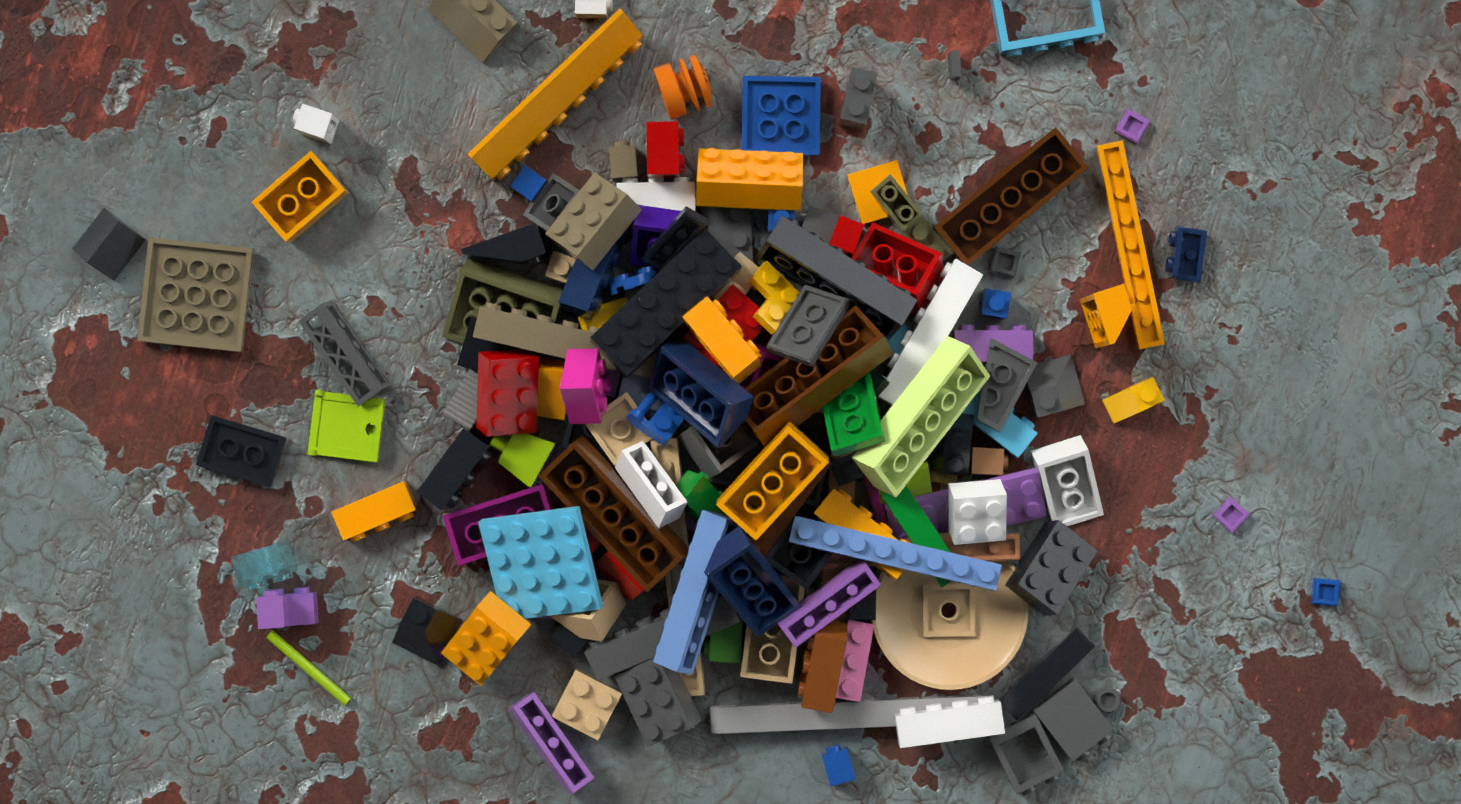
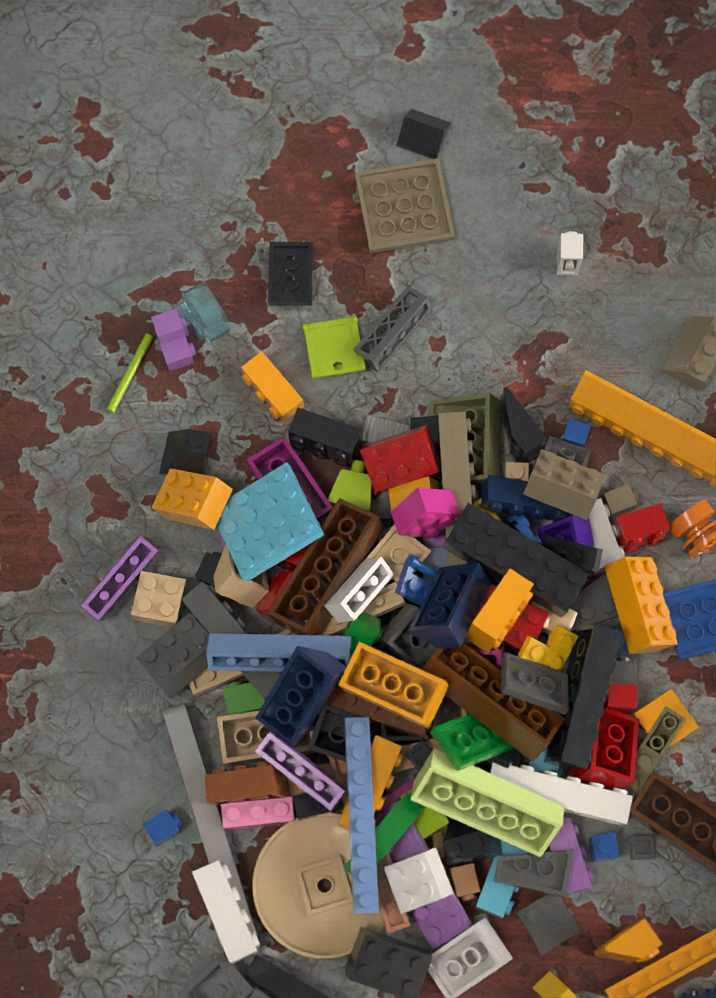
camera: 80 degrees right, 15 degrees down
light orange brick [252,151,349,244] -> none

